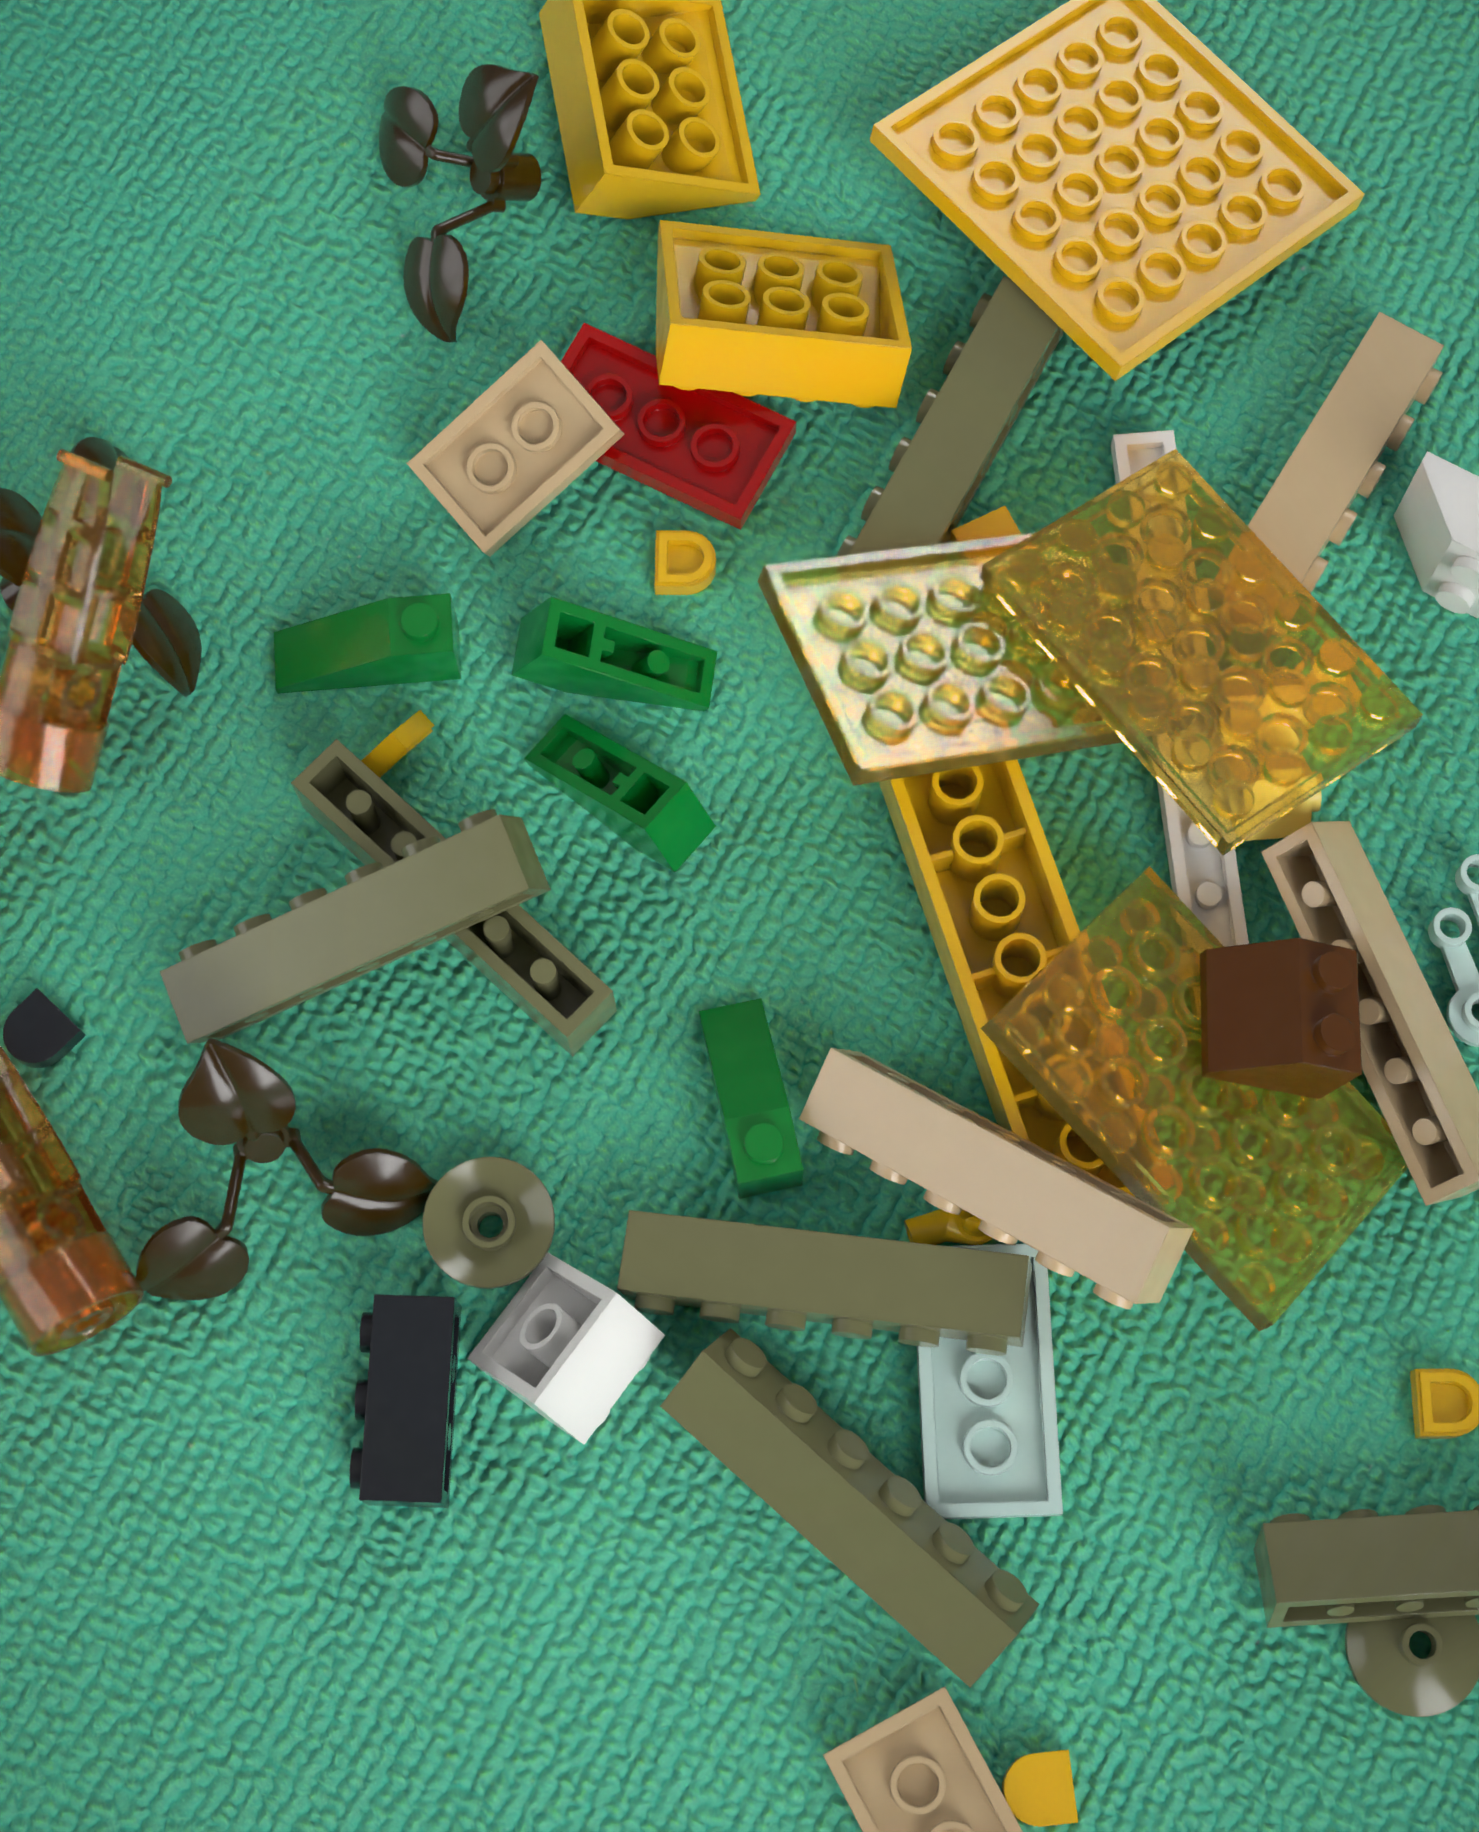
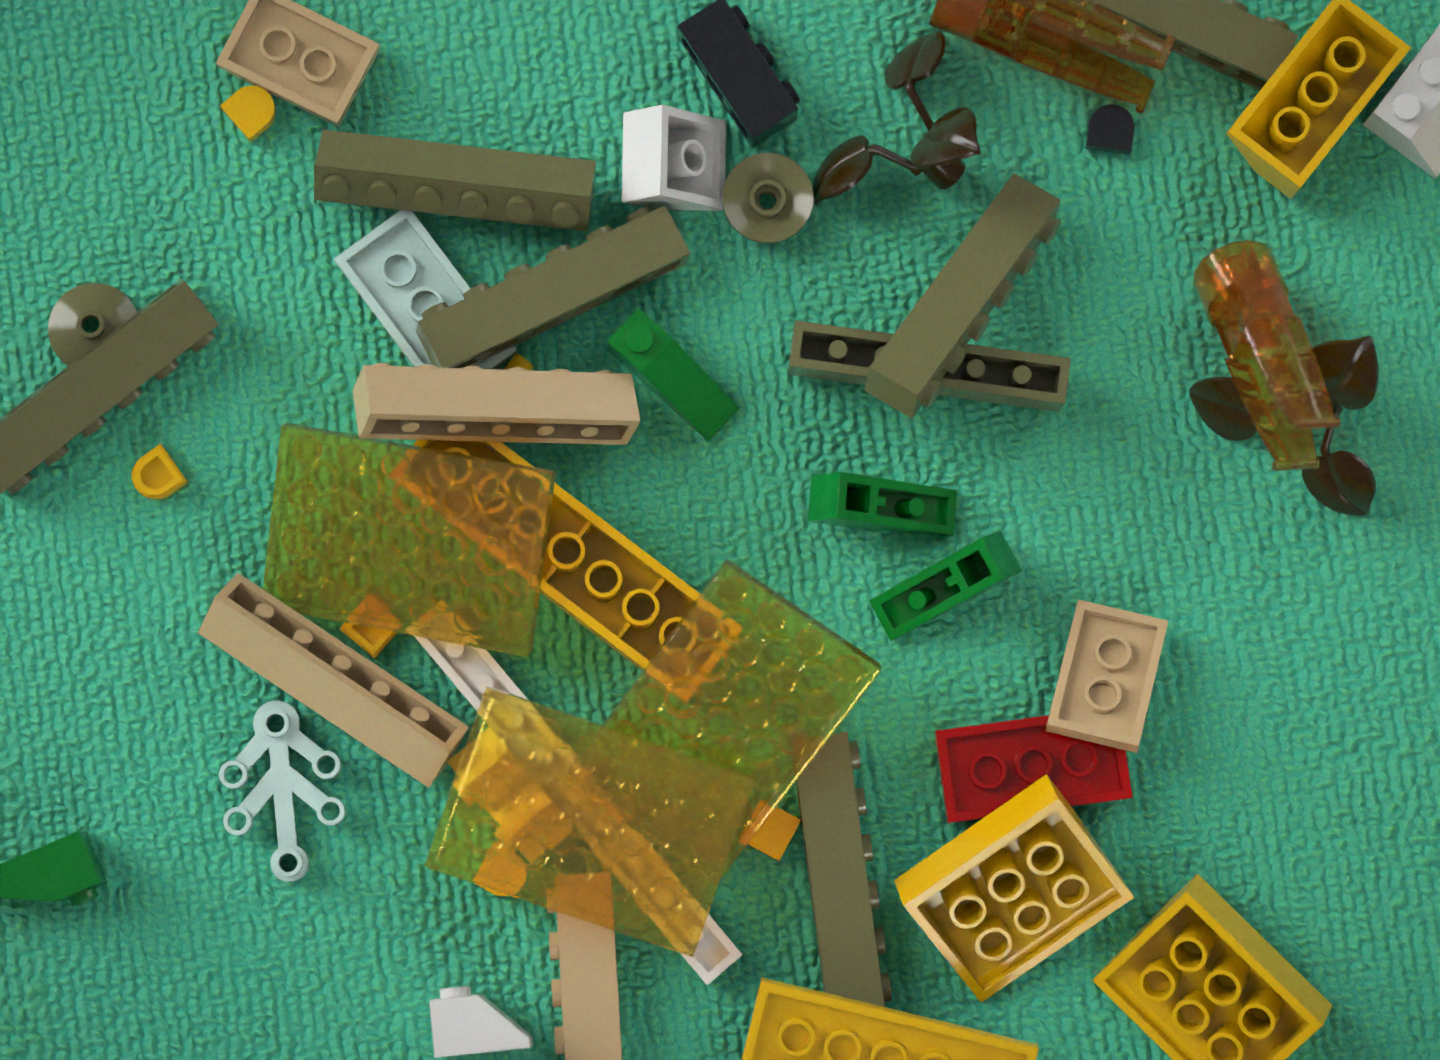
camera: 135 degrees right, 10 degrees up
green slope [274,593,461,694] -> none
yellow tile [361,710,435,778] -> none
dark brown plant [379,64,541,342] -> none
yellow tile [654,530,716,595] -> none
reddish brown slope [1200,938,1362,1099] -> none

